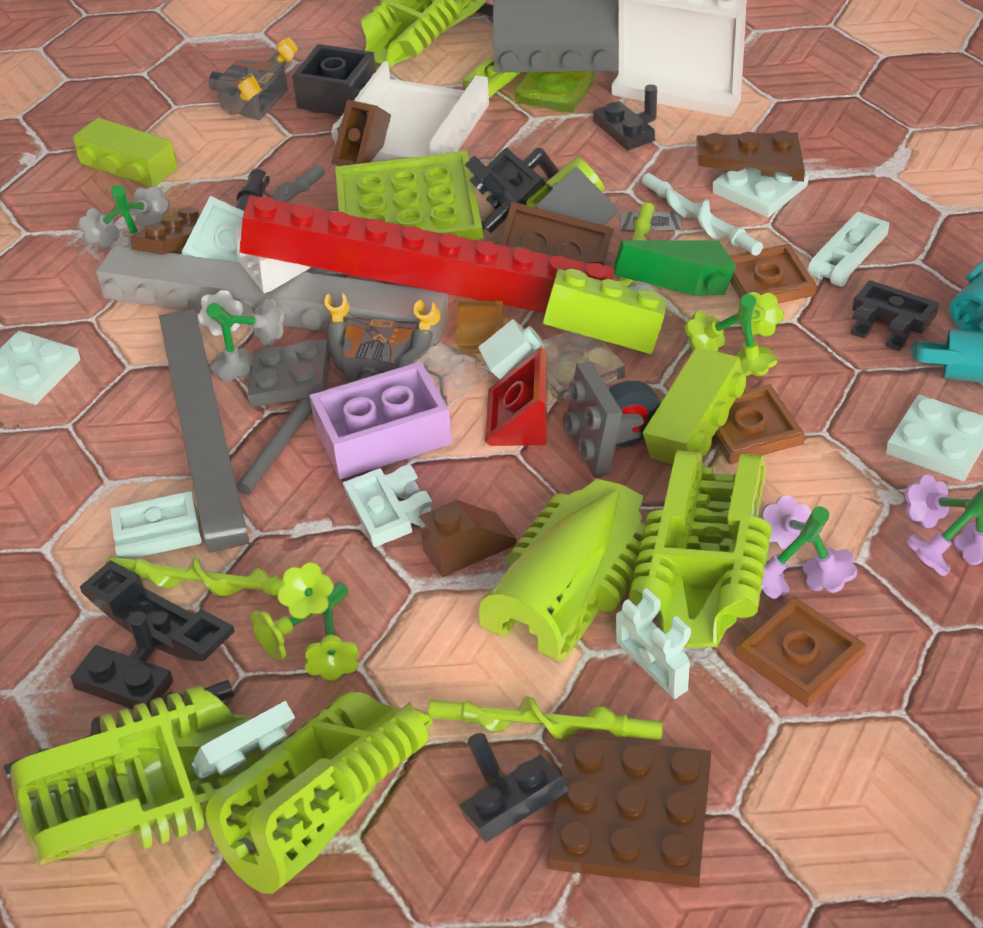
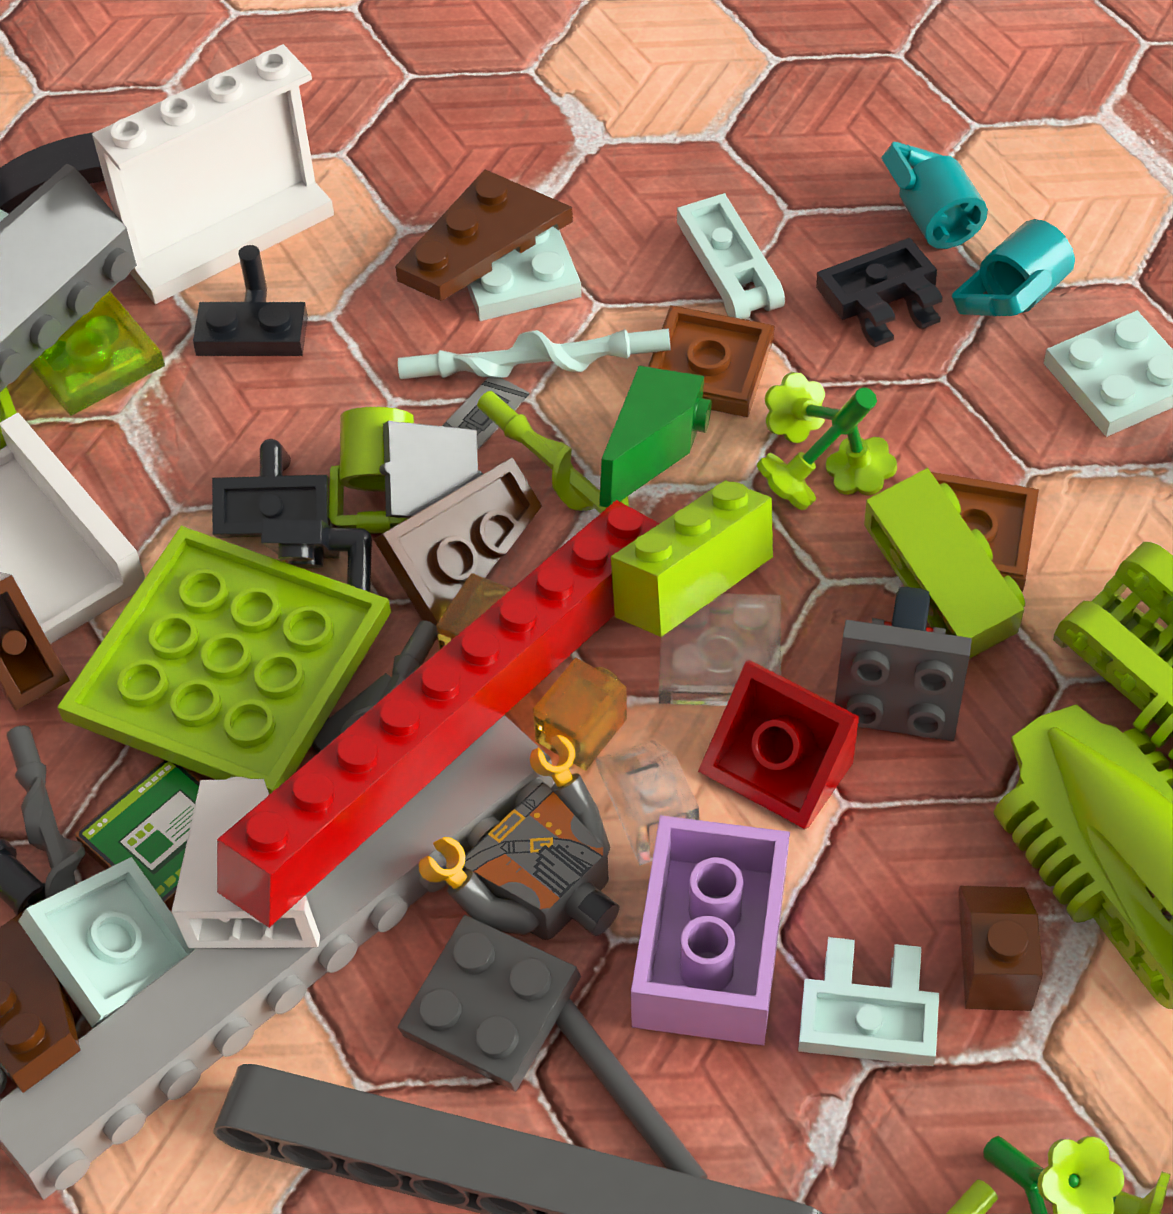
camera: 60 degrees left, 10 degrees up
light grey plant [198,290,285,382] -> none
light aqua brick [478,319,543,379] -> none

